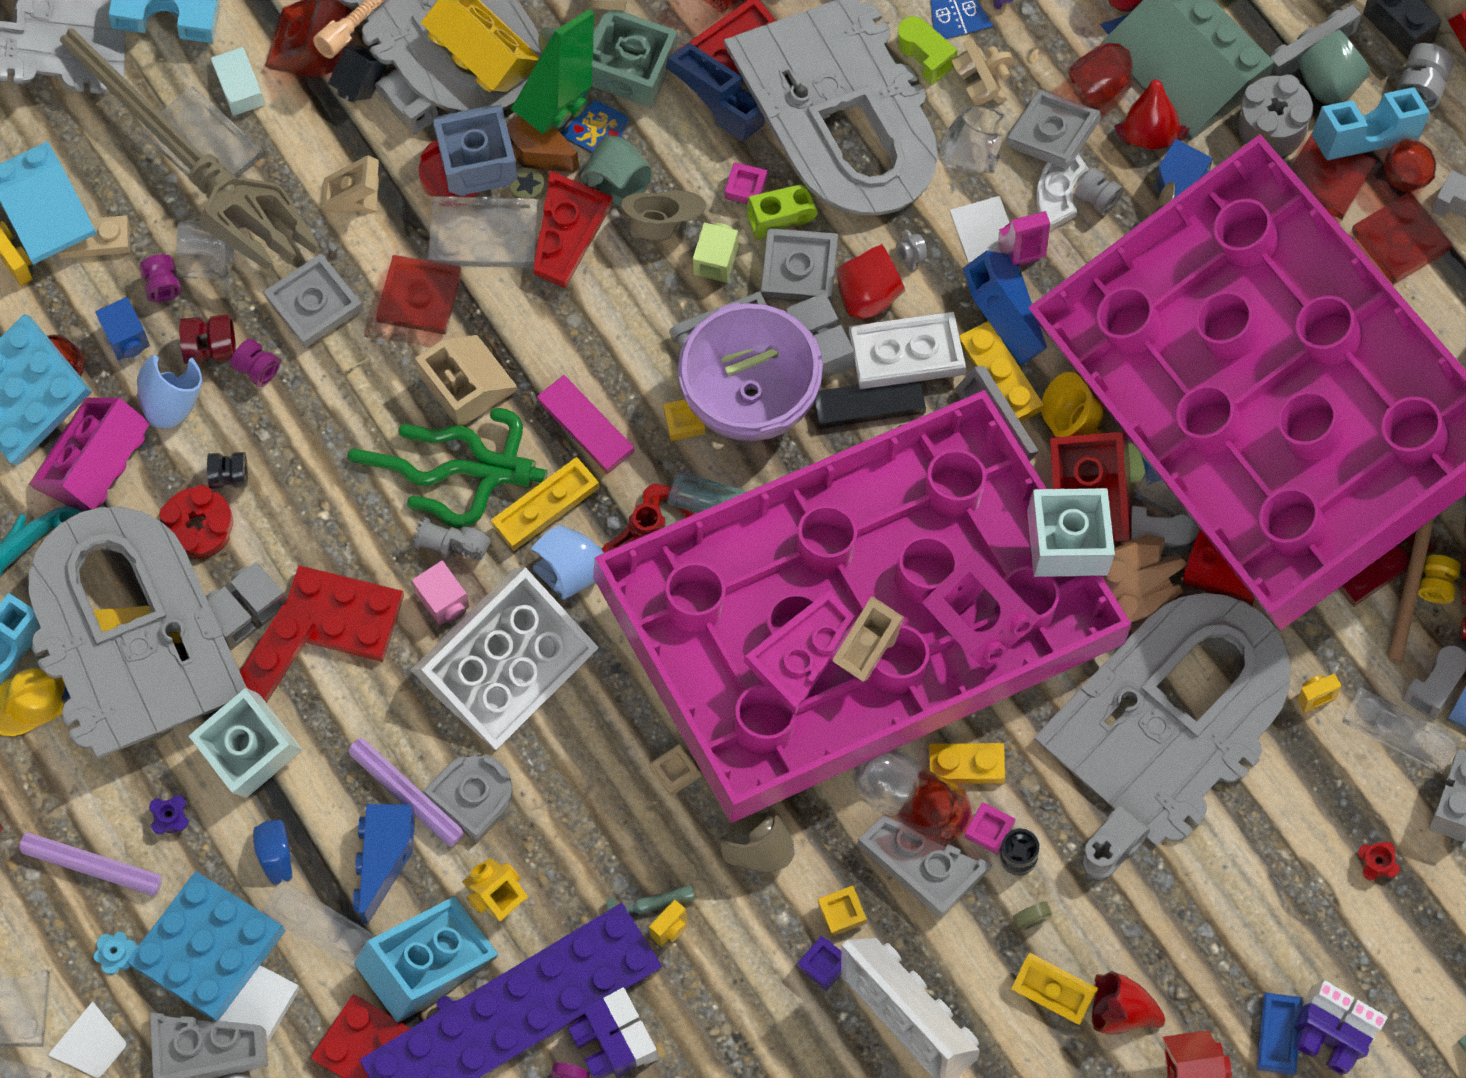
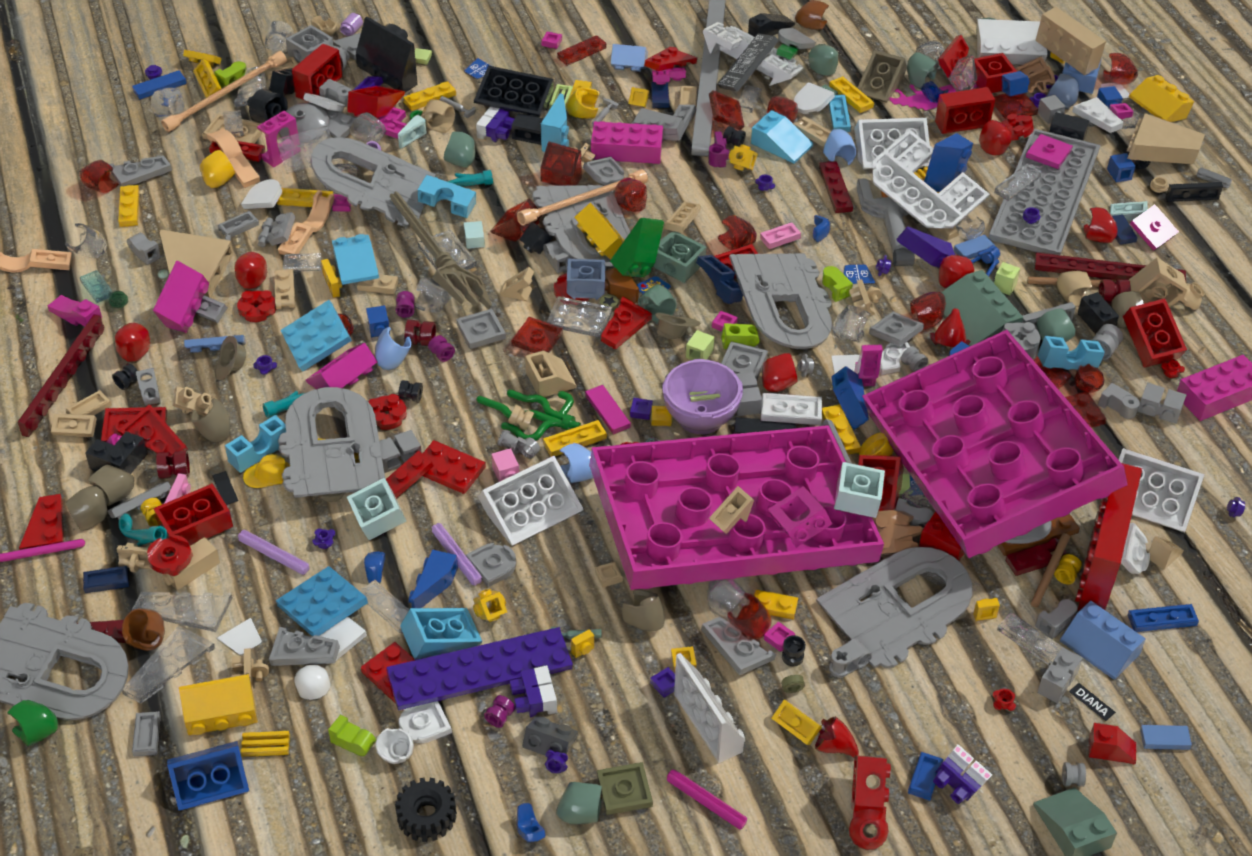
camera: 10 degrees right, 20 degrees down
medium azure plant [94,932,137,975] -> none
dark pink wing [744,590,854,715] -> none
none -> tan wheel [508,405,534,431]
none -> dark purple plate [630,398,653,420]

